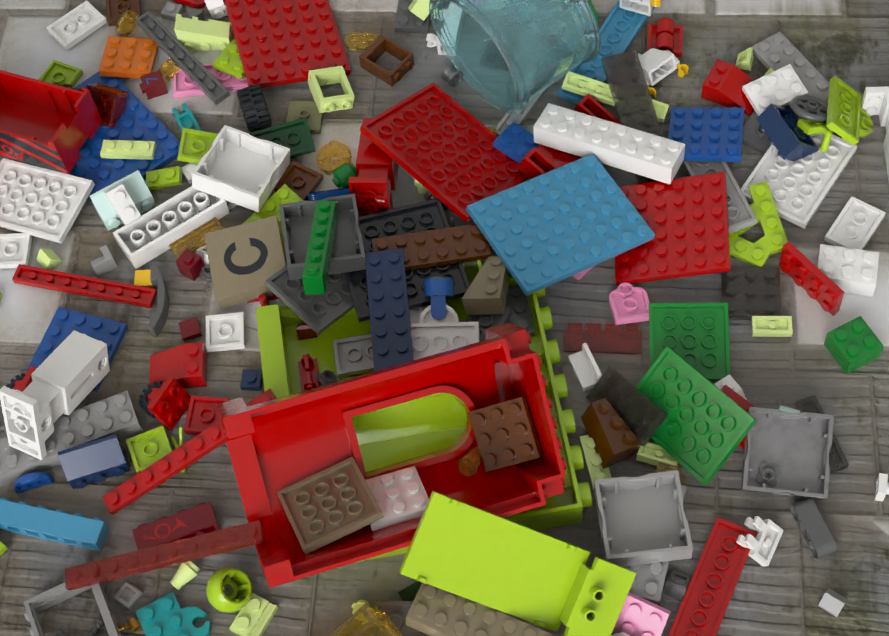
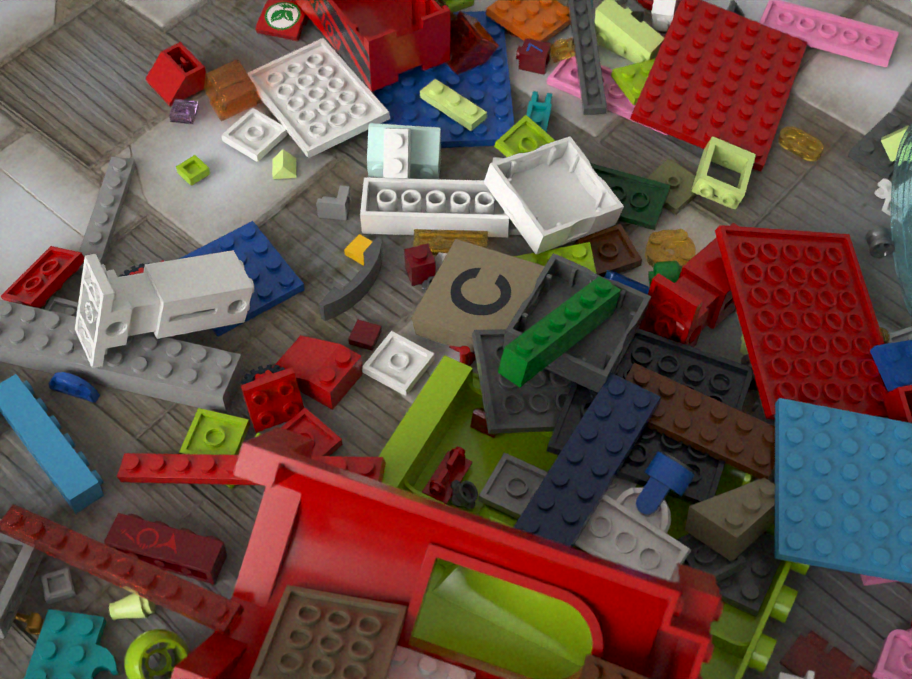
camera: 30 degrees right, 5 degrees down
red plate [12,264,157,309] -> none
slope [58,434,131,489] -> none
lime plate [146,166,182,191] -> none
black tyre [237,84,272,132] -> none
dark blue plate [240,369,263,391] -> none
reddish brown window [359,34,415,86] -> none

